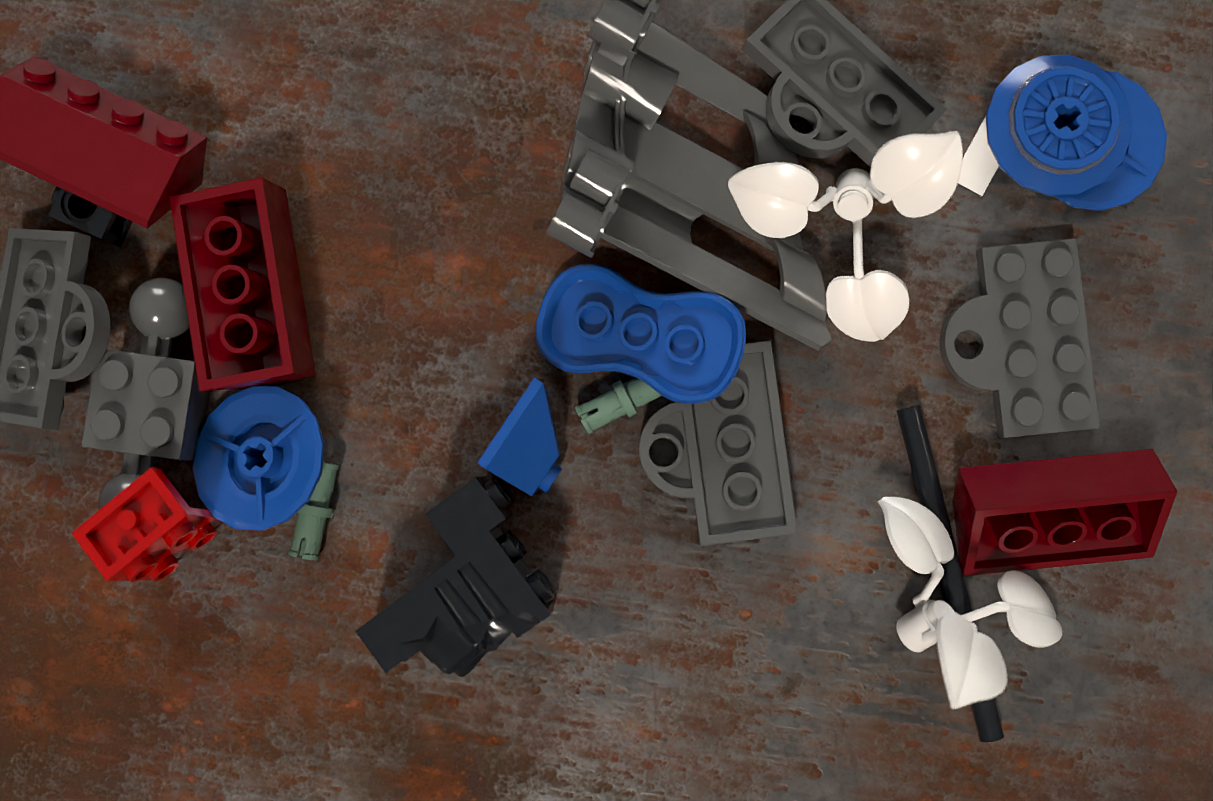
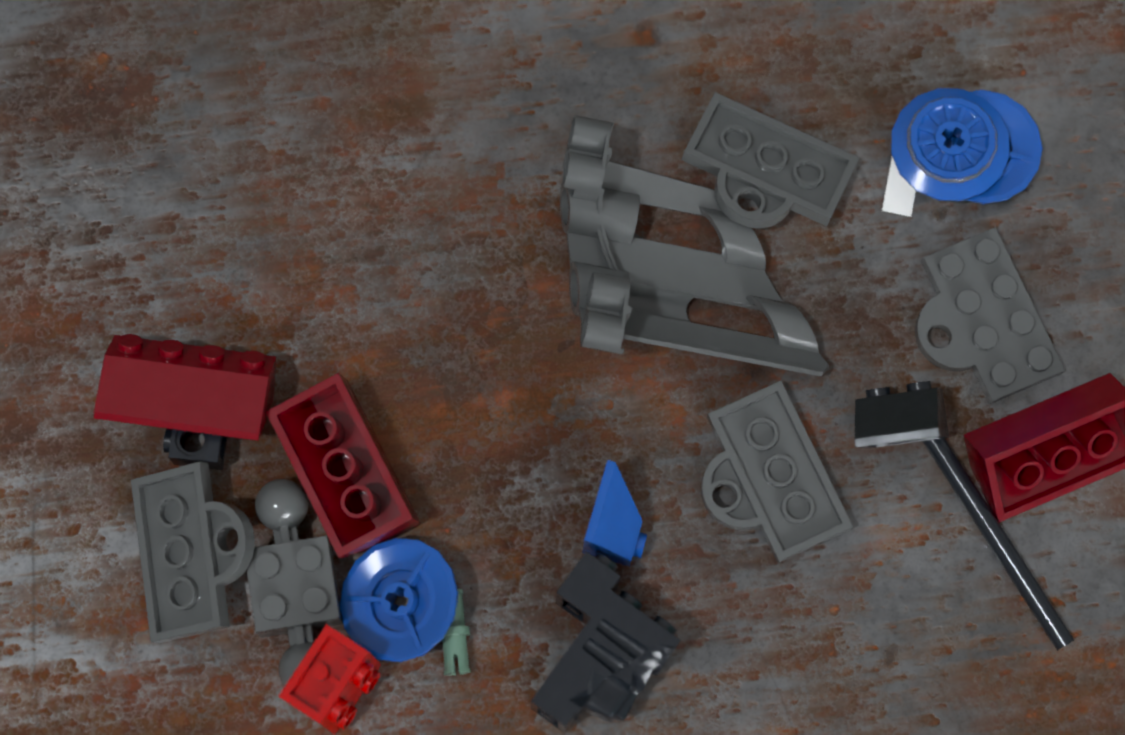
camera: 20 degrees left, 10 degrees down
blue plate [536,264,746,404] -> none
sand green pin [575,377,662,434] -> none
white plant [728,131,963,342] -> none
white plant [877,497,1063,709] -> none
none -> black slope [855,381,949,449]

